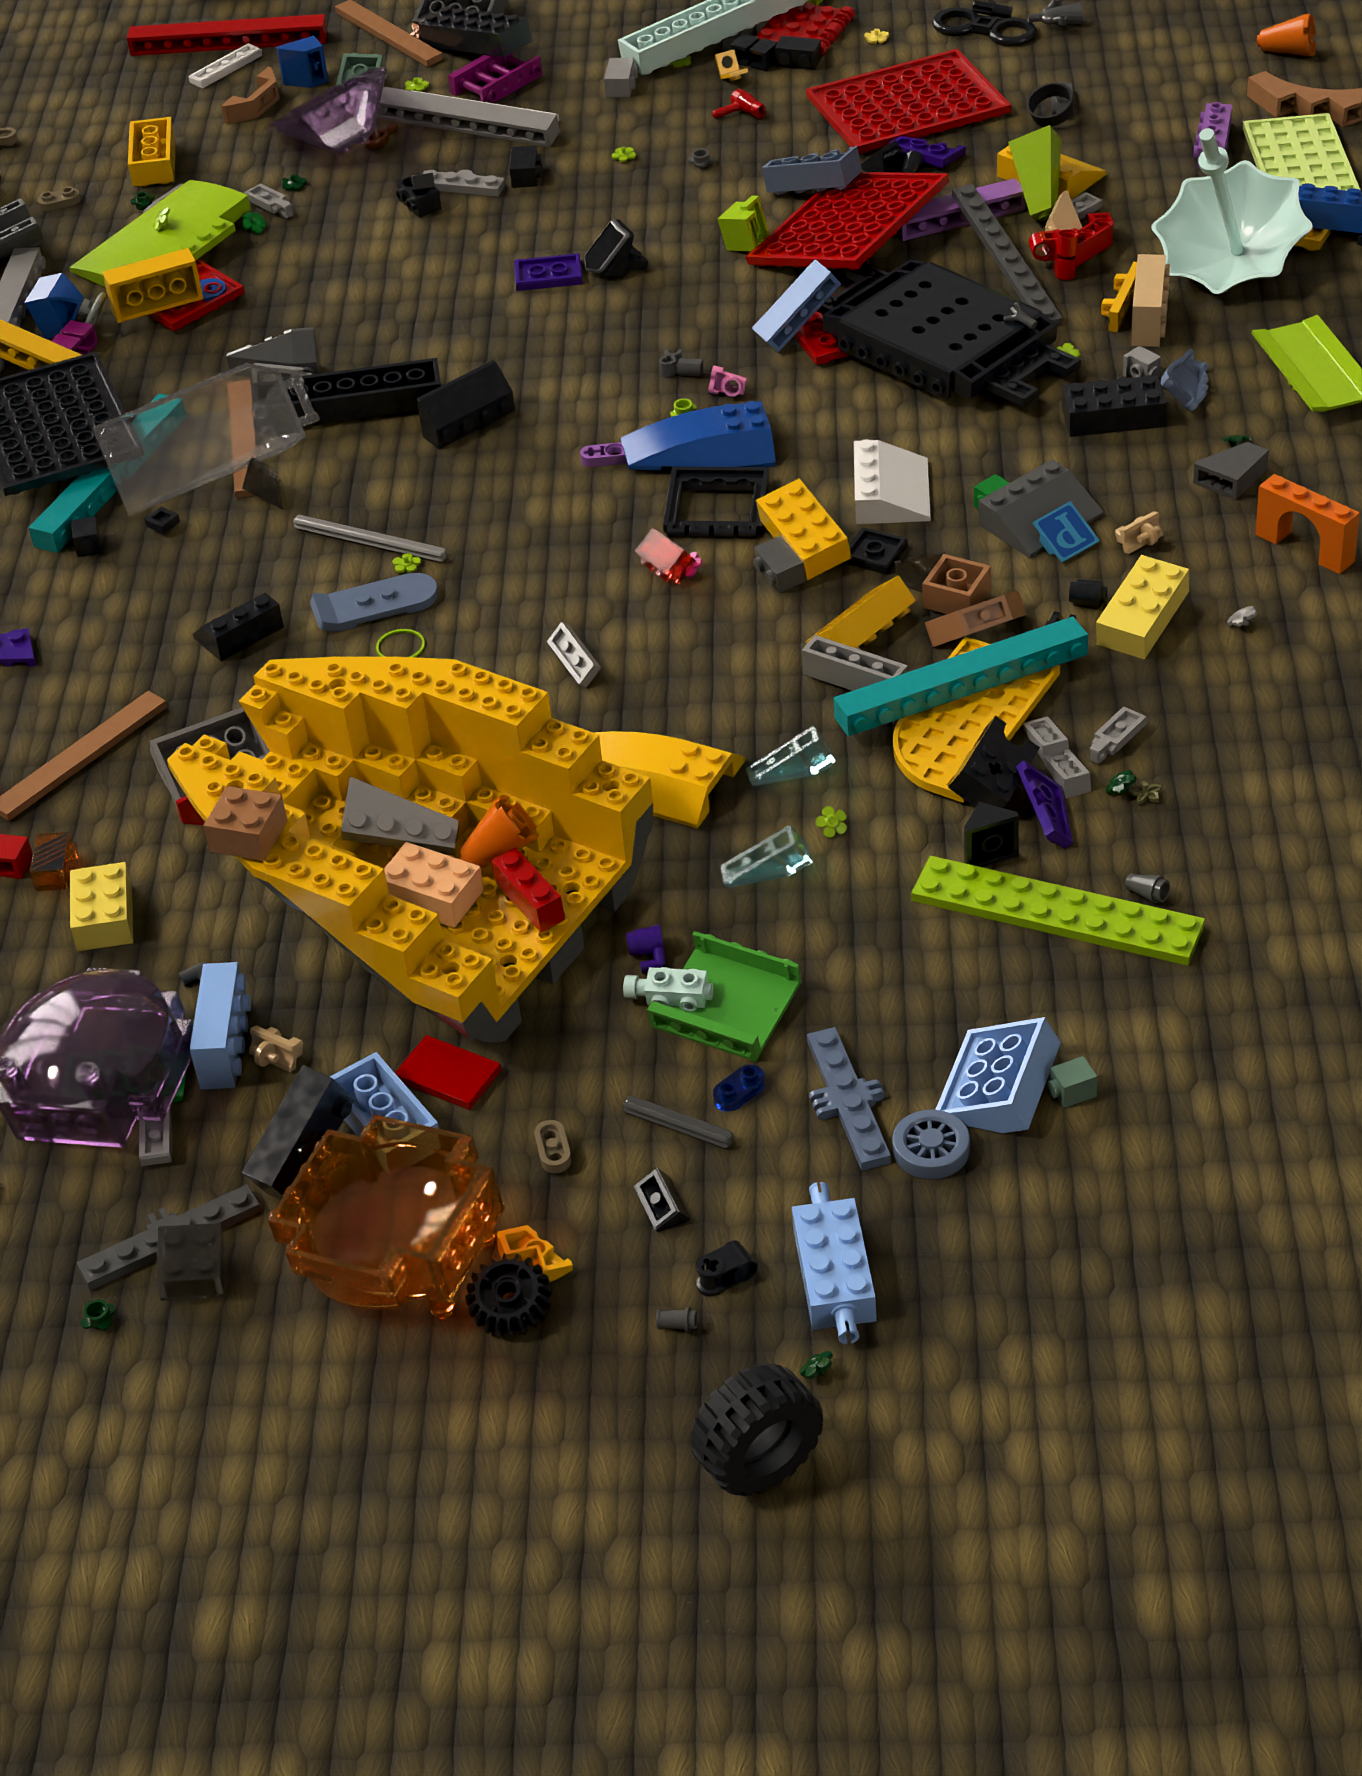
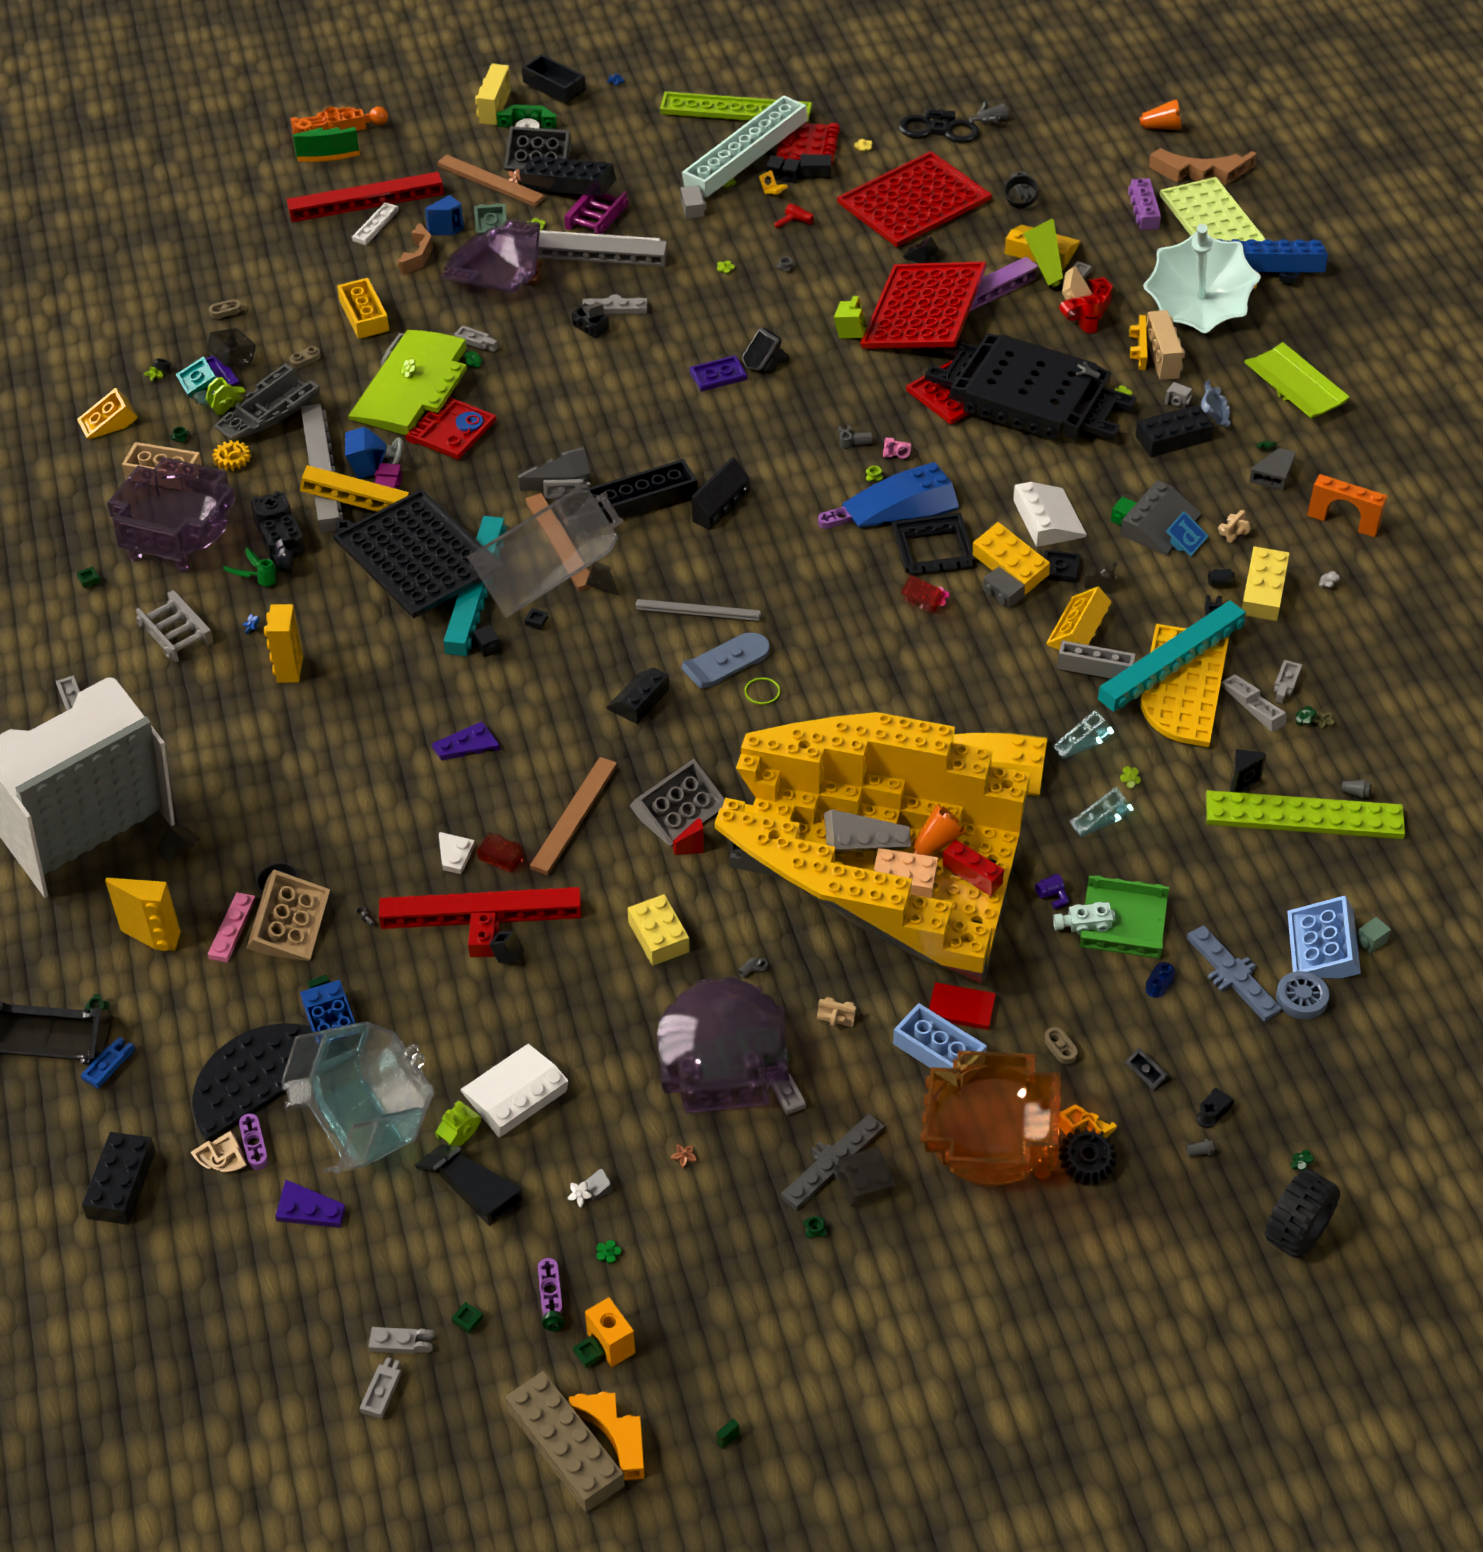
camera: 20 degrees left, 5 degrees up
clear orange brick [30,832,78,891] -> none
yellow brick [102,248,204,323] -> none
dark green plate [130,191,155,210] -> none
light blue brick [190,962,251,1090] -> none
medium nougat brick [203,786,287,861] -> none
black brick [242,1065,355,1207] -> none
dark green plant [281,174,307,191] -> none
lime plant [392,553,421,573] -> none
black brick [509,145,542,188] -> none
light grey plate [547,621,601,688] -> none
dark grey axle [623,1095,734,1148] -> none
brick [752,259,841,353] -> none
sand blue wedge [762,146,862,195] -> none
light blue brick [792,1182,876,1344] -> none
dark purple wing [889,136,966,168] -> none
black cone [901,150,924,173] -> none
medium nougat brick [922,554,991,614] -> none
medium nougat slope [925,590,1027,647] -> none
black brick [948,715,1040,808] -> none
dark grey plate [952,184,1062,326] -> none
dark purple wing [1016,760,1073,849] -> none

